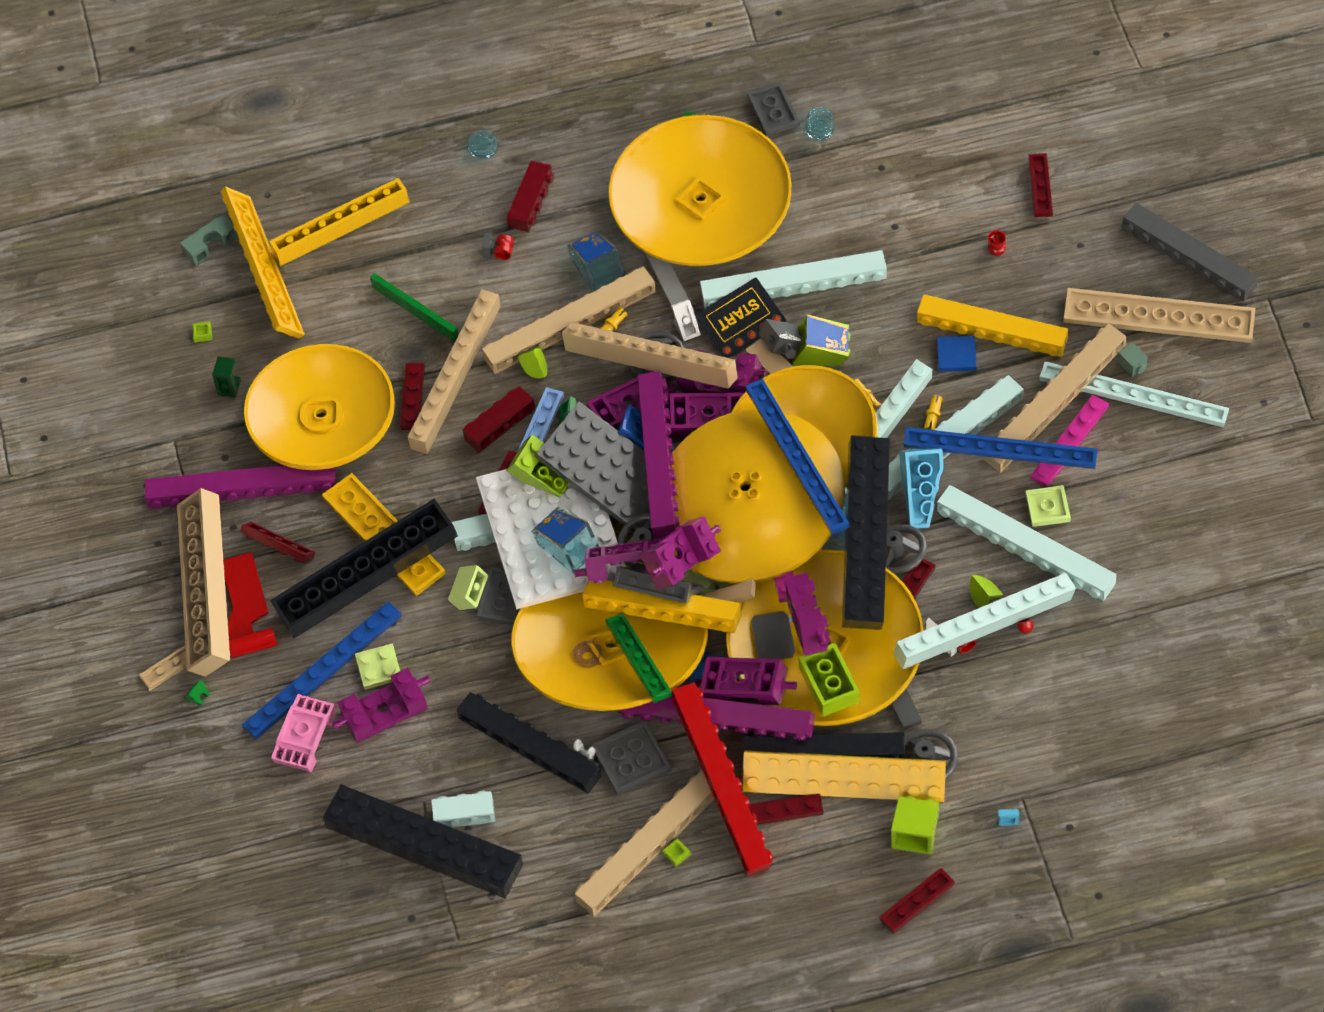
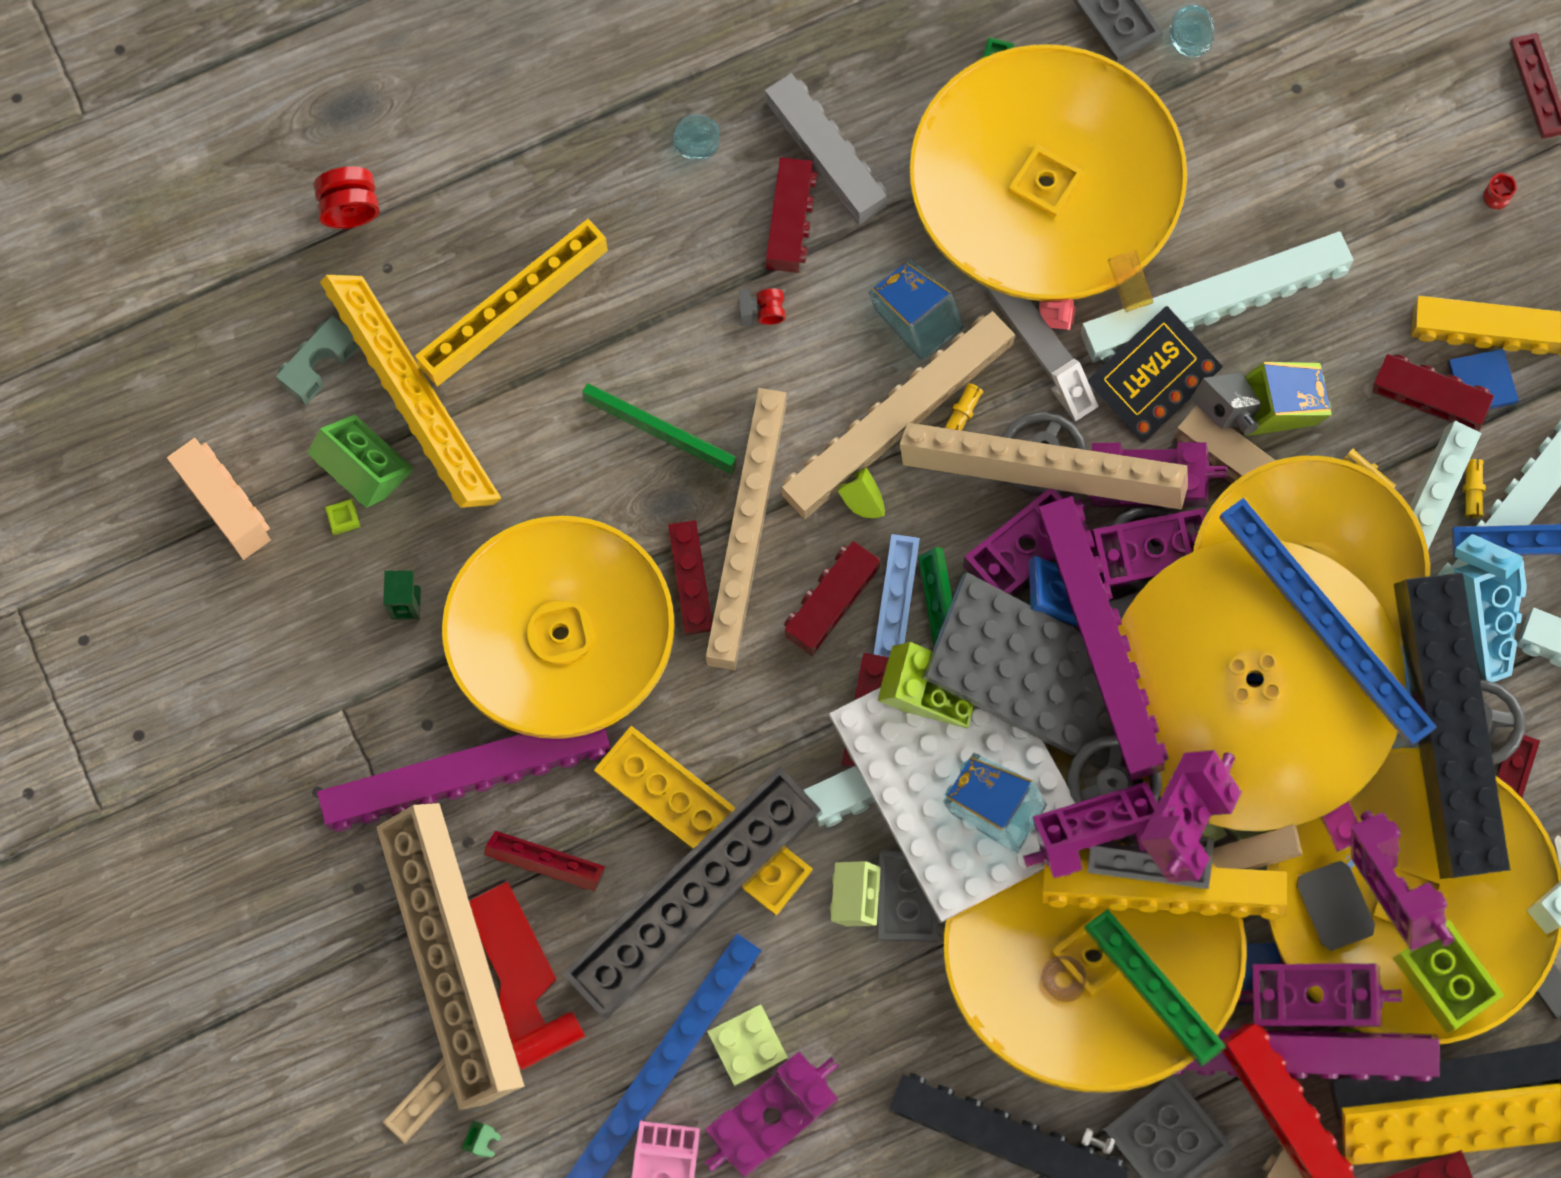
camera: 15 degrees left, 15 degrees up
none -> light nougat brick [167,438,271,560]
none -> bright green slope [307,415,414,508]
none -> red wheel [313,167,380,229]
none -> light grey brick [765,73,888,225]
none -> coral piece [1039,299,1076,330]
none -> clear yellow tile [1108,250,1154,313]
none -> dark red brick [1372,354,1494,432]
none -> medium azure plate [1455,534,1523,580]

